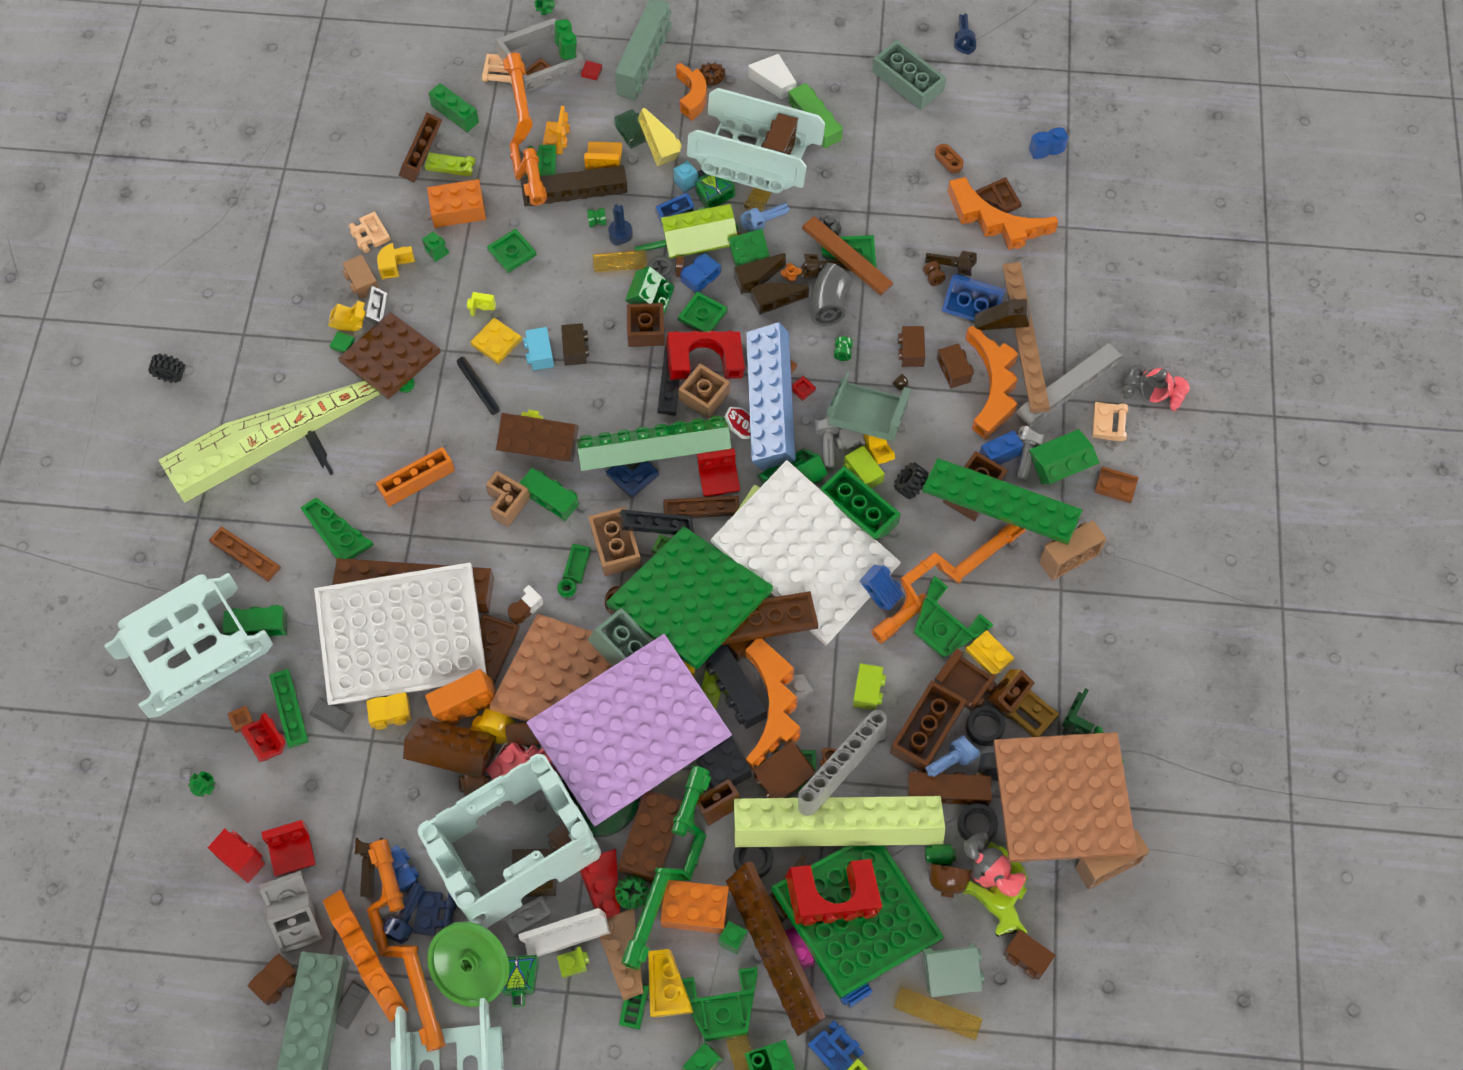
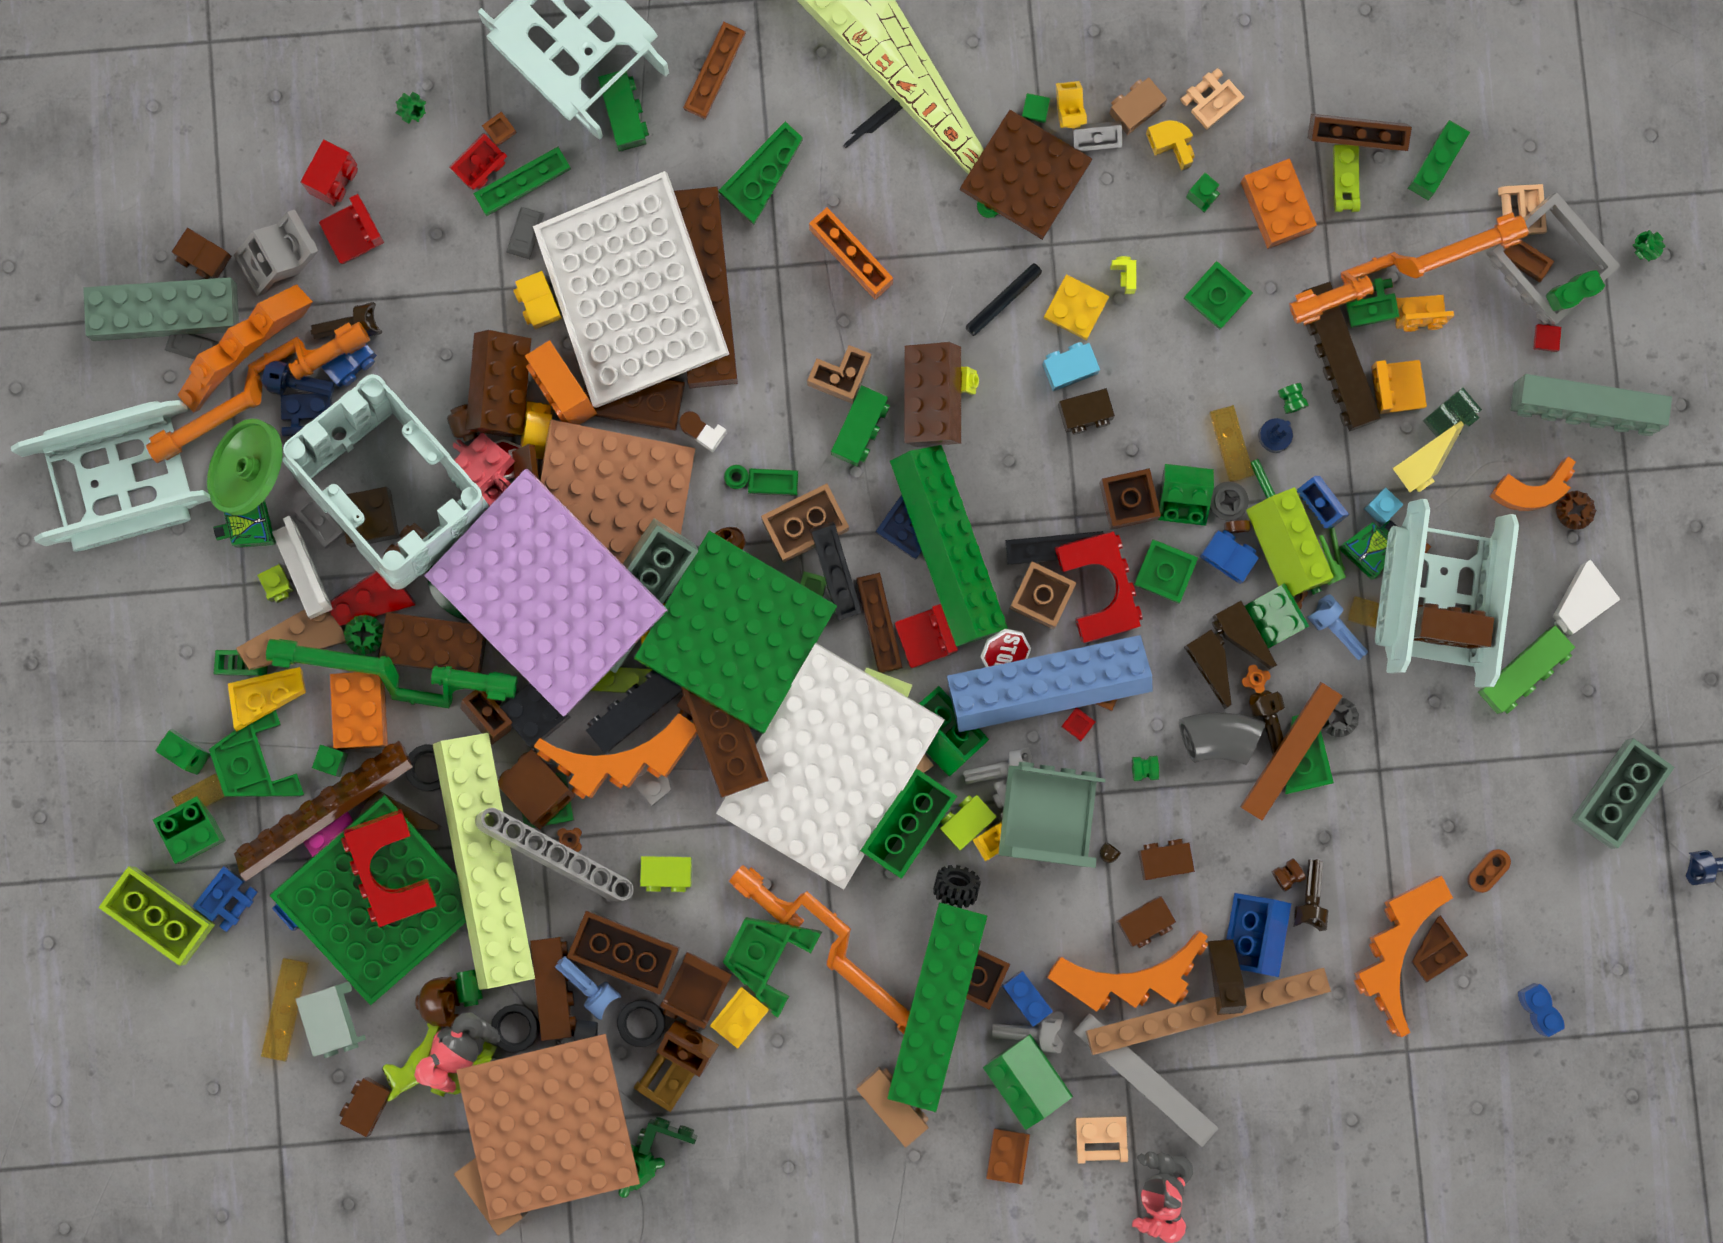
camera: 75 degrees right, 20 degrees up
blue brick [859,565,904,610] -> none

